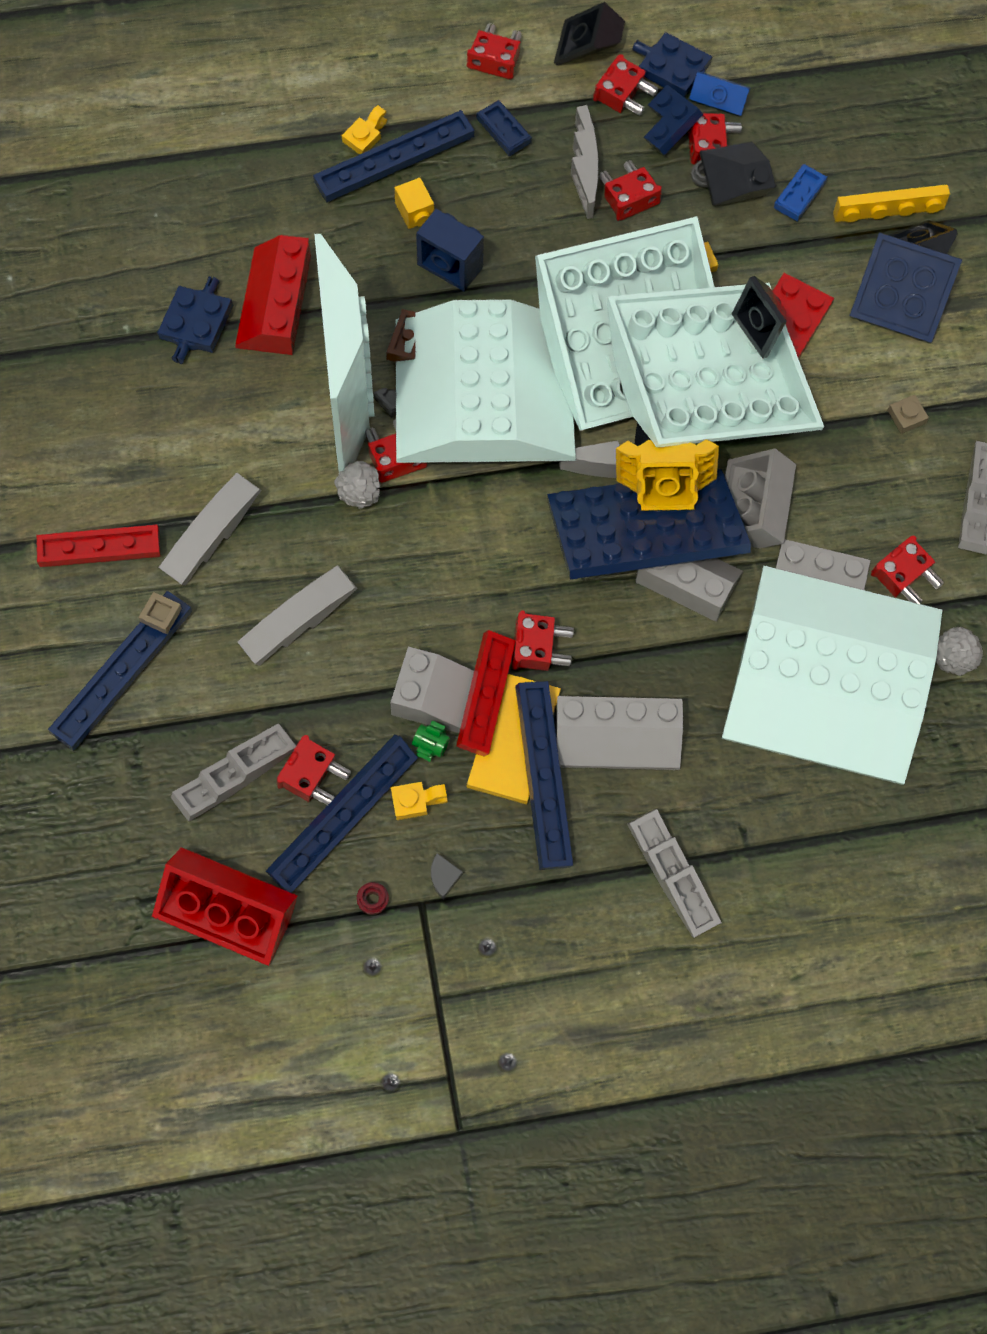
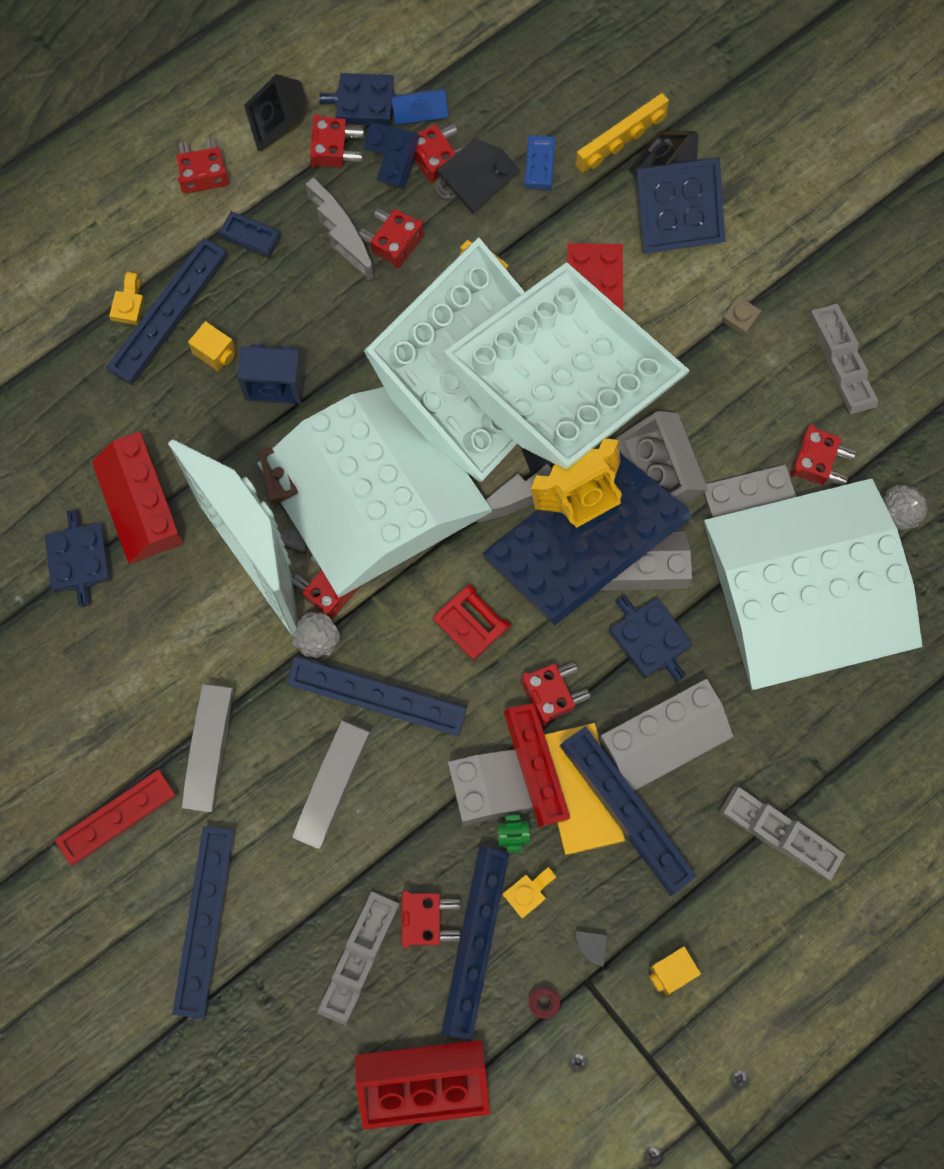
camera: 25 degrees left, 5 degrees up
dark tan plate [138,592,182,634] -> none
black slope [731,276,787,359] -> none
none -> dark blue plate [287,654,468,736]
none -> red plate [432,584,512,662]
none -> dark blue plate [609,595,693,682]
none -> yellow brick [649,947,701,995]

